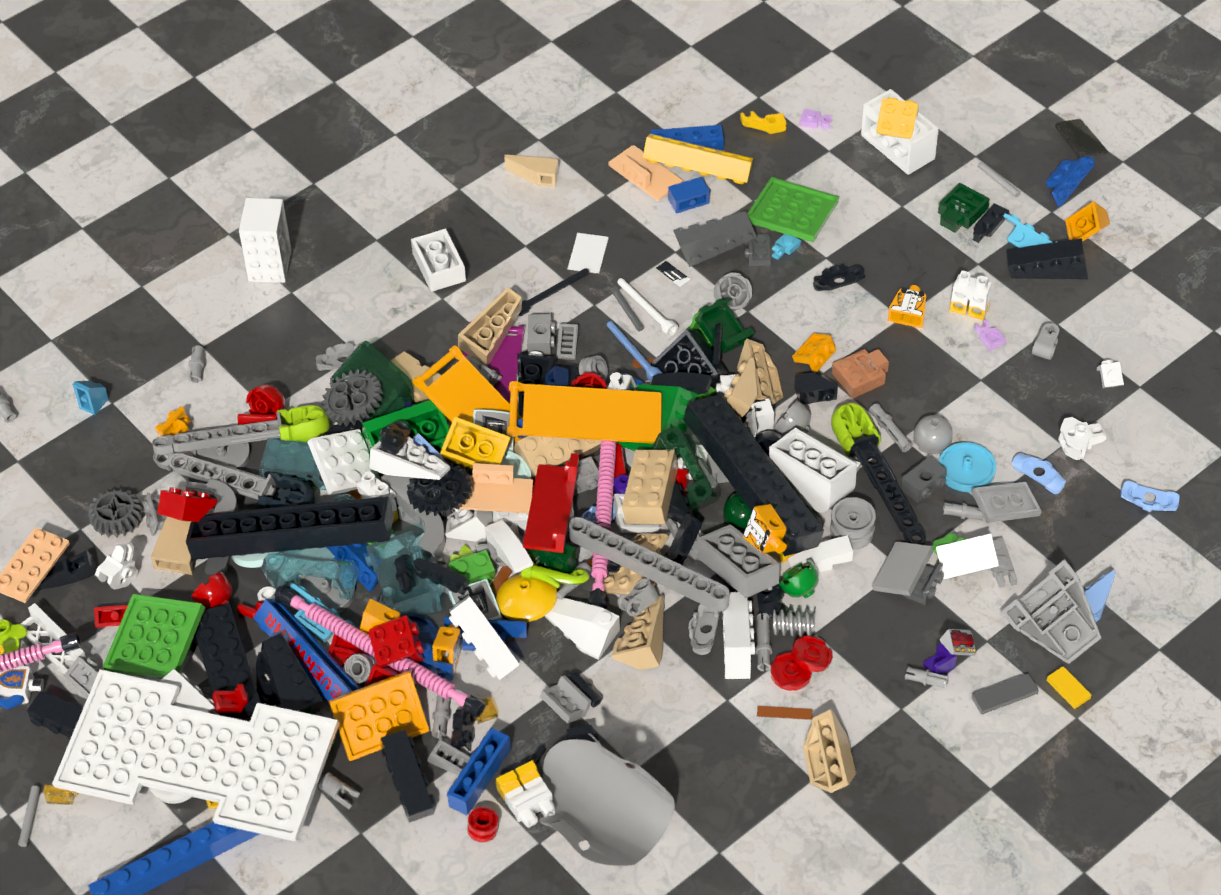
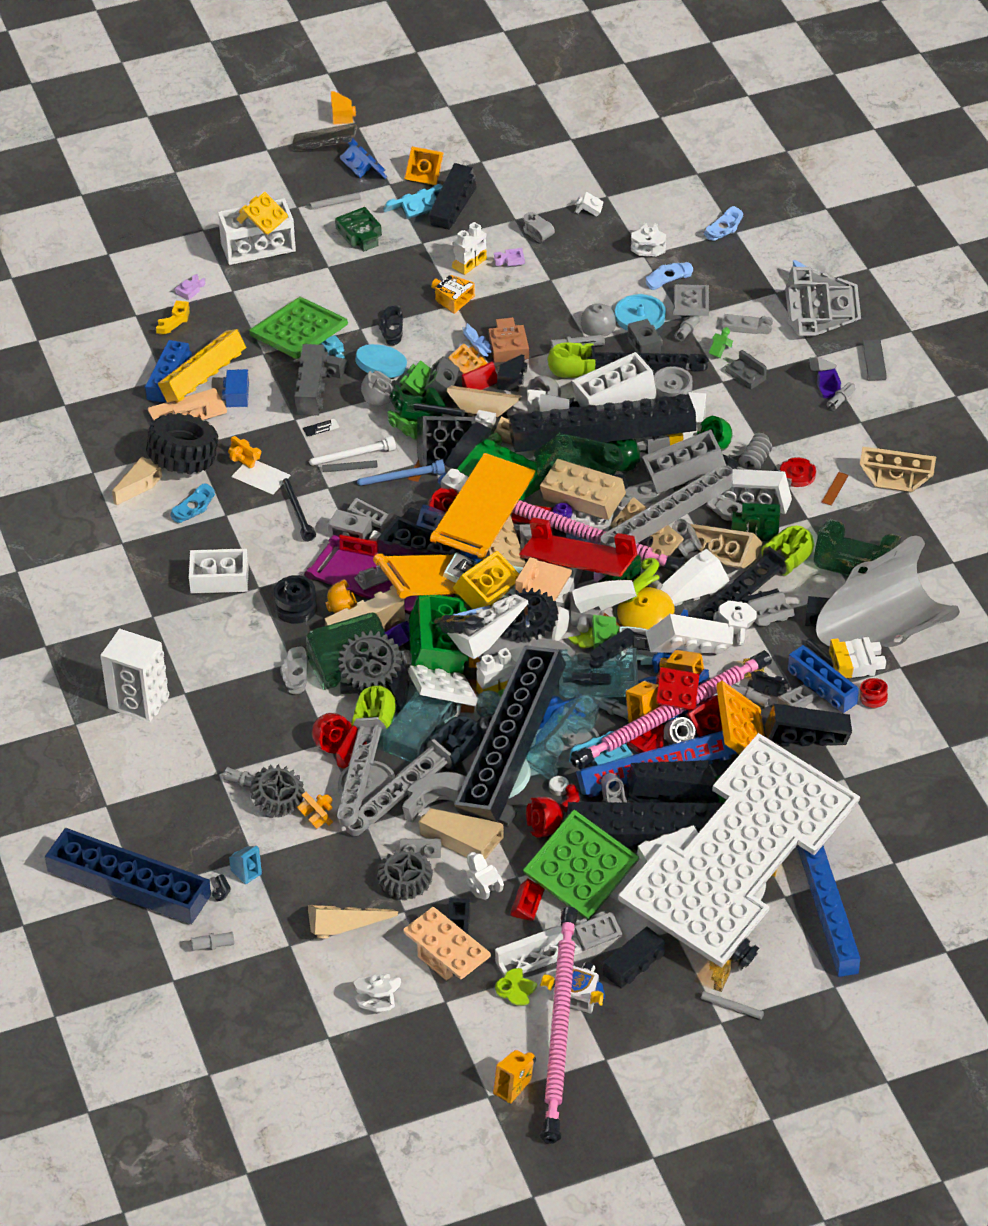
camera: 70 degrees left, 5 degrees down
red slope [157,487,218,522] -> none
red bracket [212,684,248,713] -> none
tan wedge [458,287,522,367] -> none
light grey wheel [579,355,608,380] -> none
black hinge [664,513,702,565] -> none
tan slope [724,357,757,417] -> none
light orange torso [743,504,787,553] -> none
red tile [791,636,833,672] -> none
light grey tile [872,542,934,596] -> none
white sticker [936,534,999,579] -> none
black hinge [972,203,1010,243] -> none
yellow tile [1046,666,1091,709] -> none
none -> dark blue brick [45,828,211,925]
none -> black tyre [146,413,218,474]
none -> dark azure piece [170,483,215,523]
none -> black arm [212,874,231,901]
none -> light orange hips [228,436,261,468]
none -> dark grey gear [250,764,305,817]
none -> black wheel [274,575,317,624]
none -> tan wedge [308,905,398,938]
none -> light orange cylinder [325,579,357,614]
none -> light orange slope [331,91,356,124]
none -> red slope [339,535,378,556]
none -> medium azure piece [355,344,407,378]
none -> bright green bracket [399,360,431,396]
none -> dark grey brick [425,356,459,400]
none -> light blue piece [462,323,492,356]
none -> red slope [462,362,497,390]
none -> light grey piece [601,773,627,802]
none -> piece [691,525,814,621]
none -> white hinge [714,601,756,645]
none -> black wheel [728,937,759,970]
none -> dark green piece [732,503,780,541]
none -> clear green windscreen [813,519,901,576]

